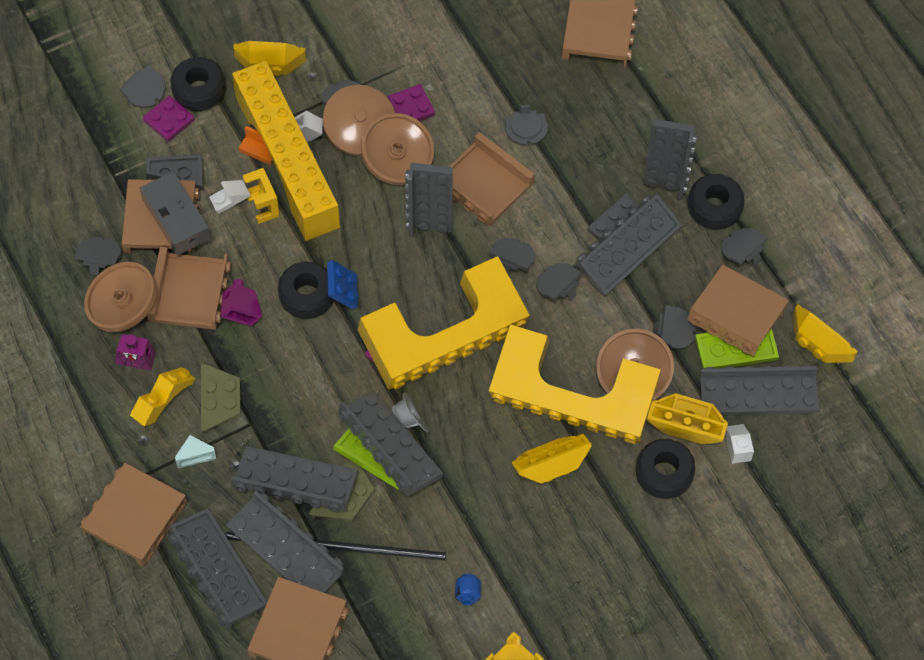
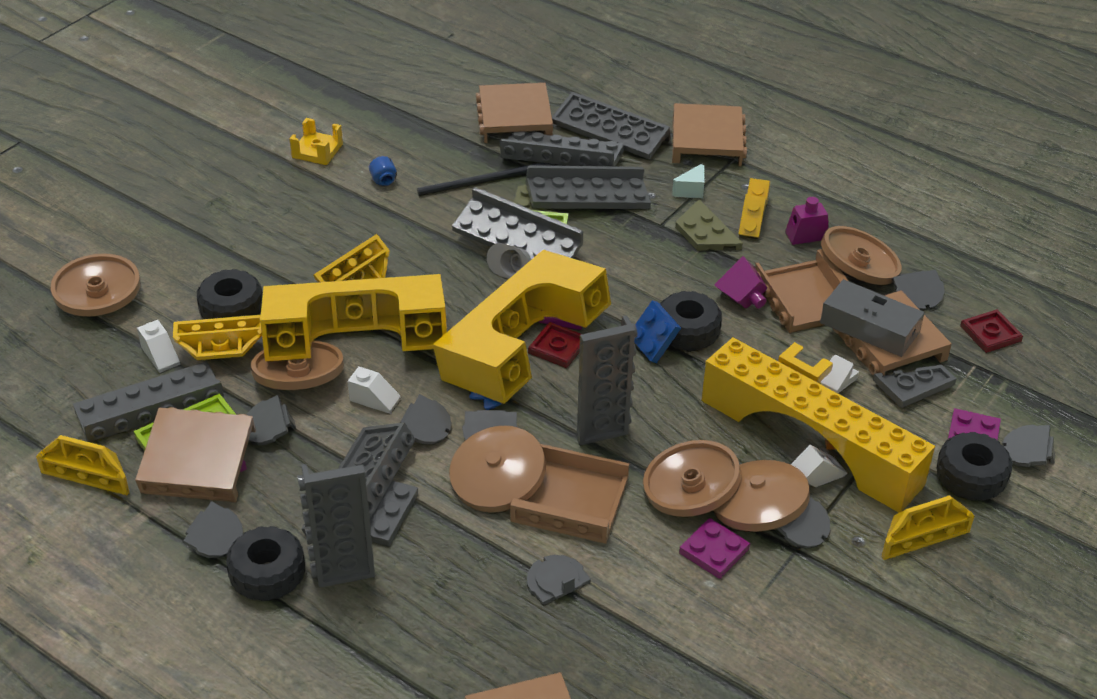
camera: 155 degrees right, 20 degrees down
none -> medium nougat dish [51,254,141,316]
none -> white slope [348,367,401,414]
none -> medium nougat dish [449,426,546,512]
none -> dark red tile [528,322,582,368]
none -> dark red tile [960,309,1023,353]

